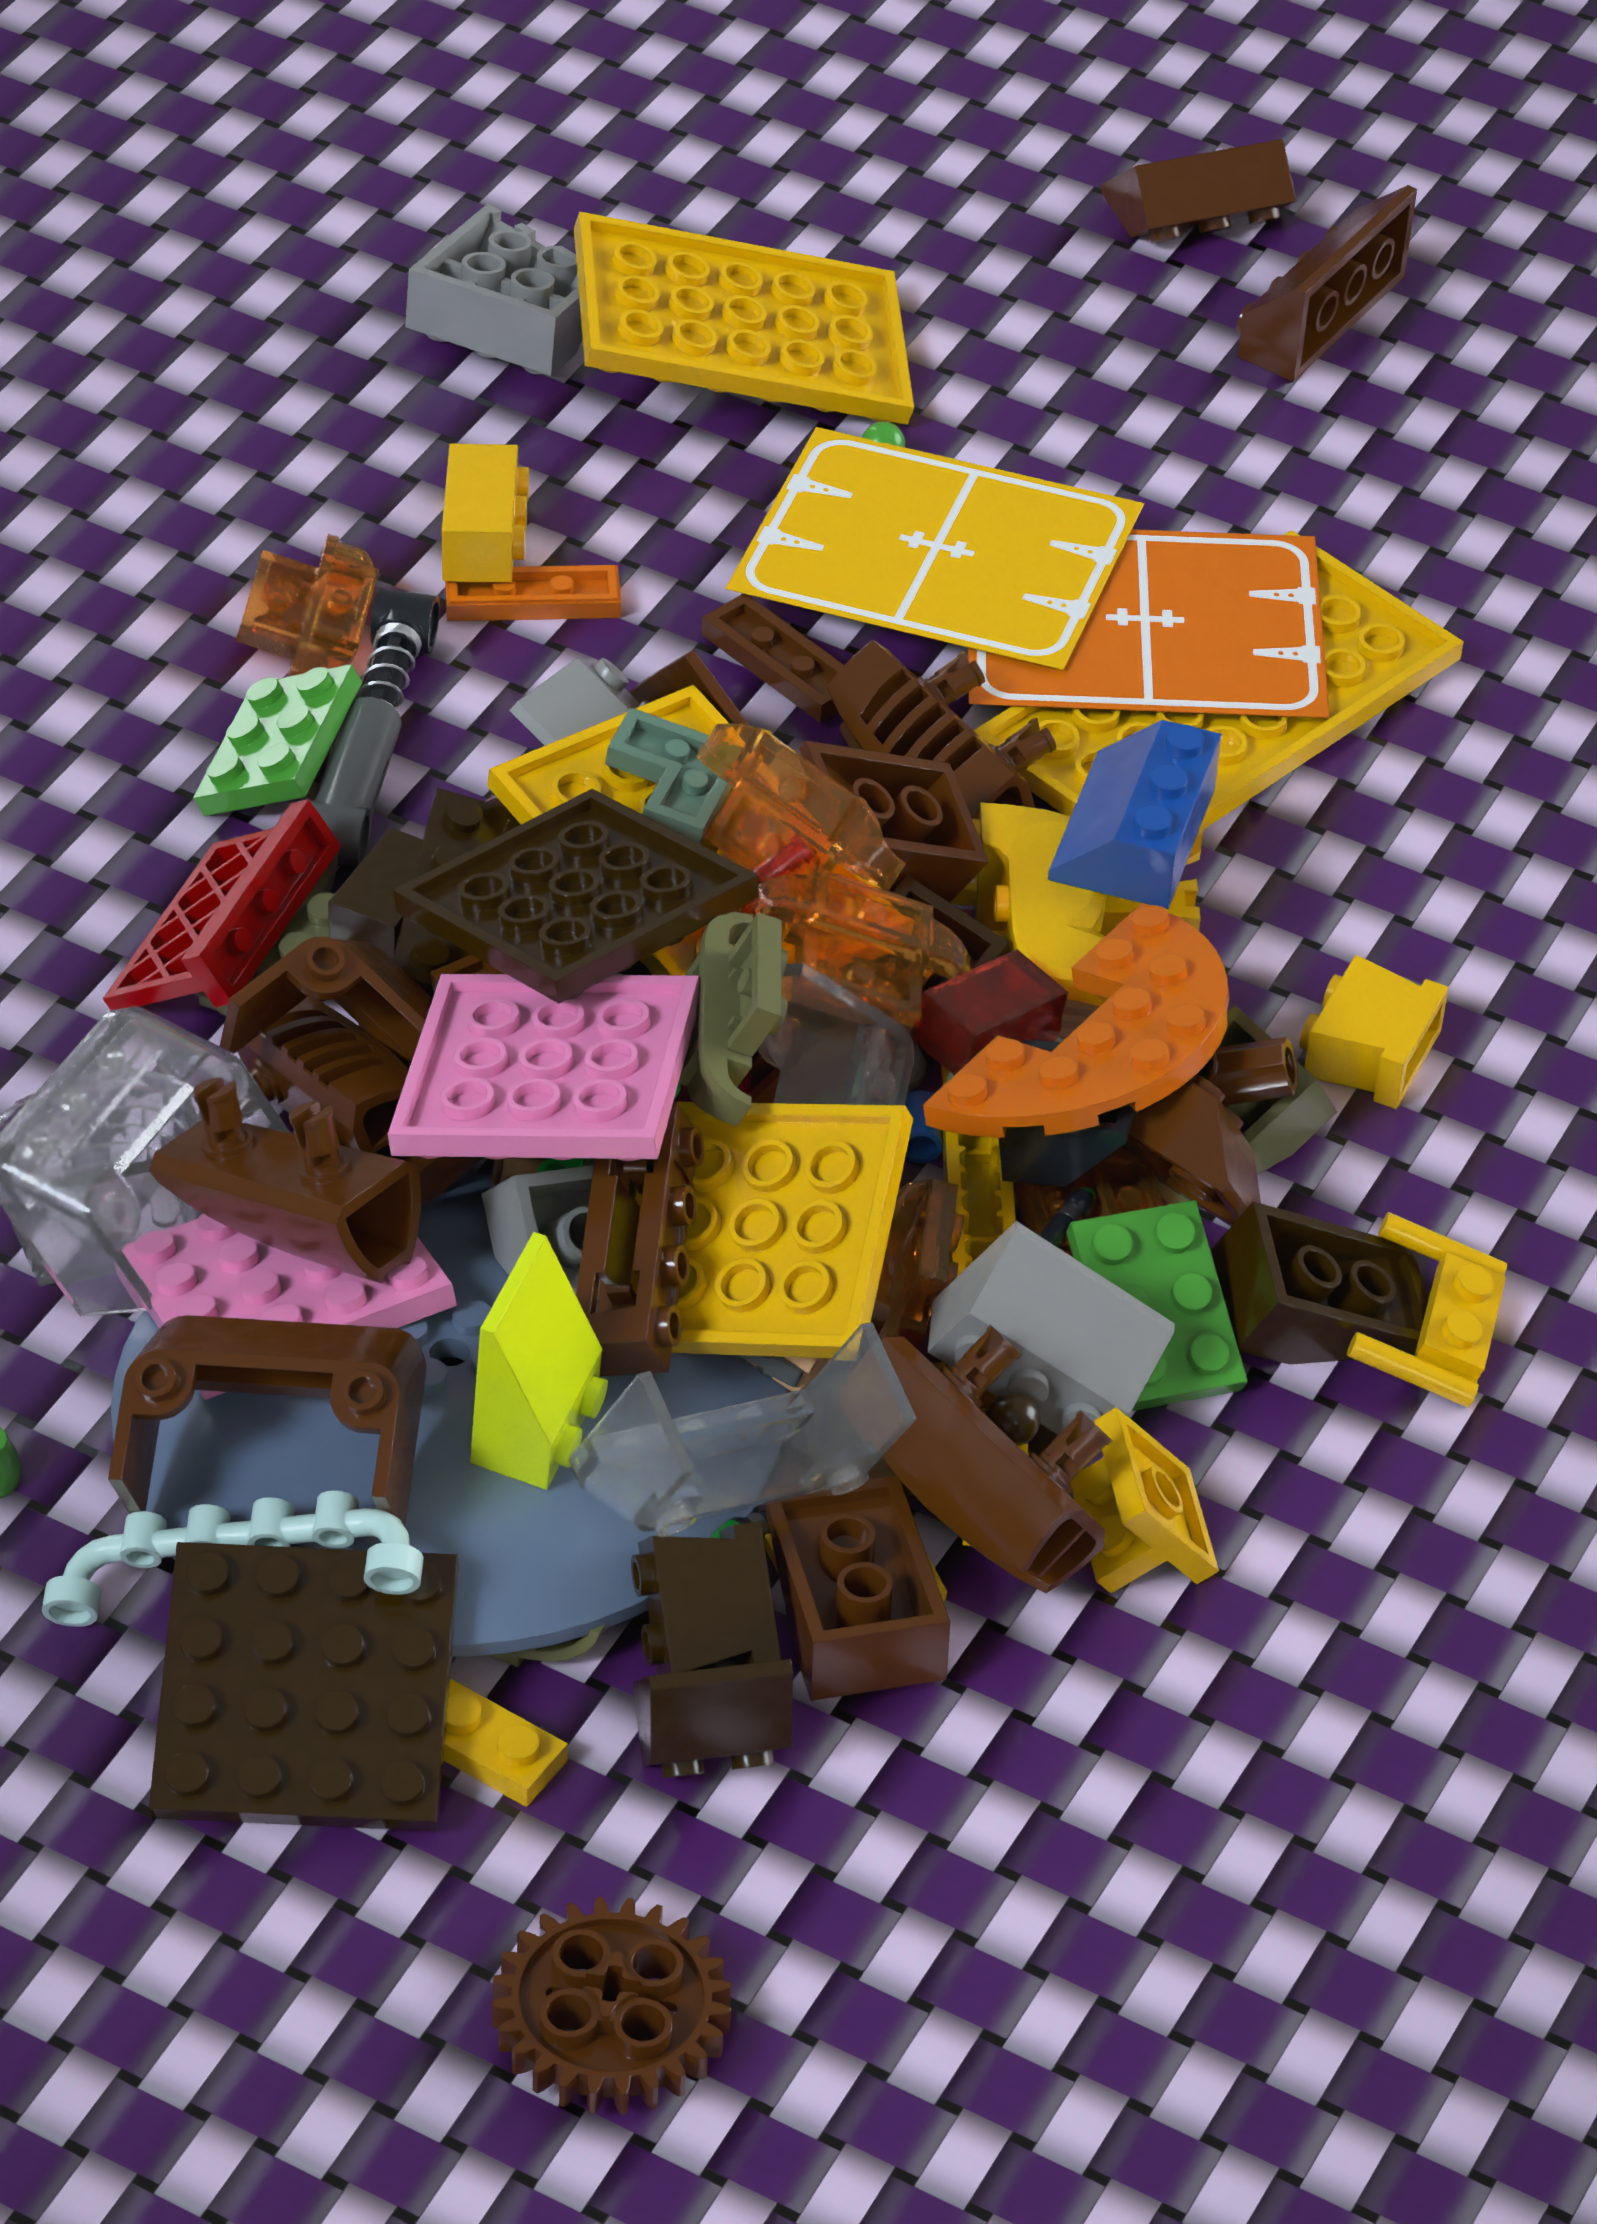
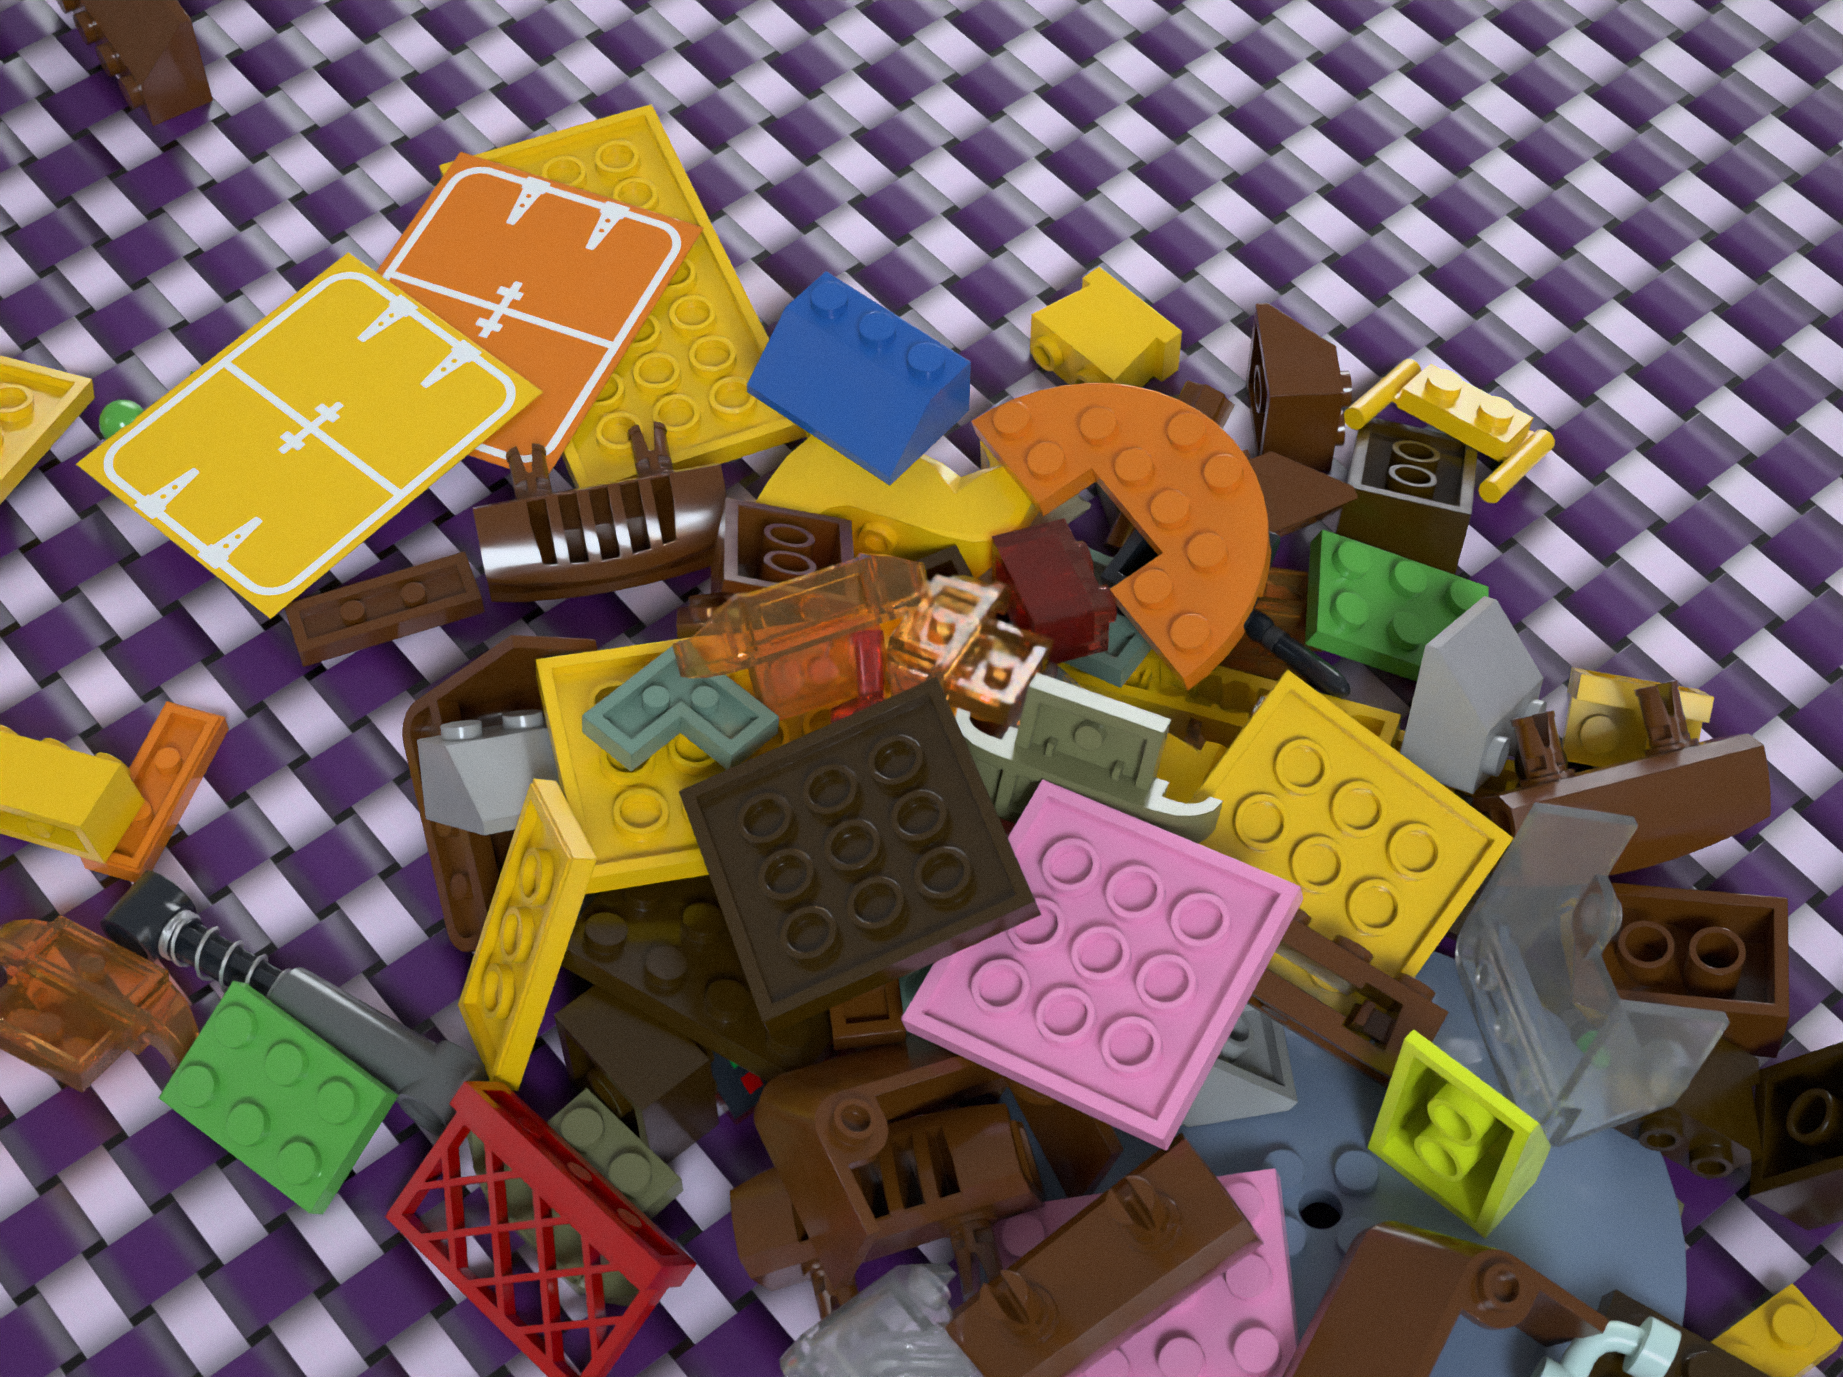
camera: 65 degrees left, 10 degrees up
none -> yellow tile [458,779,597,1091]
none -> reddish brown slope [1246,303,1352,471]

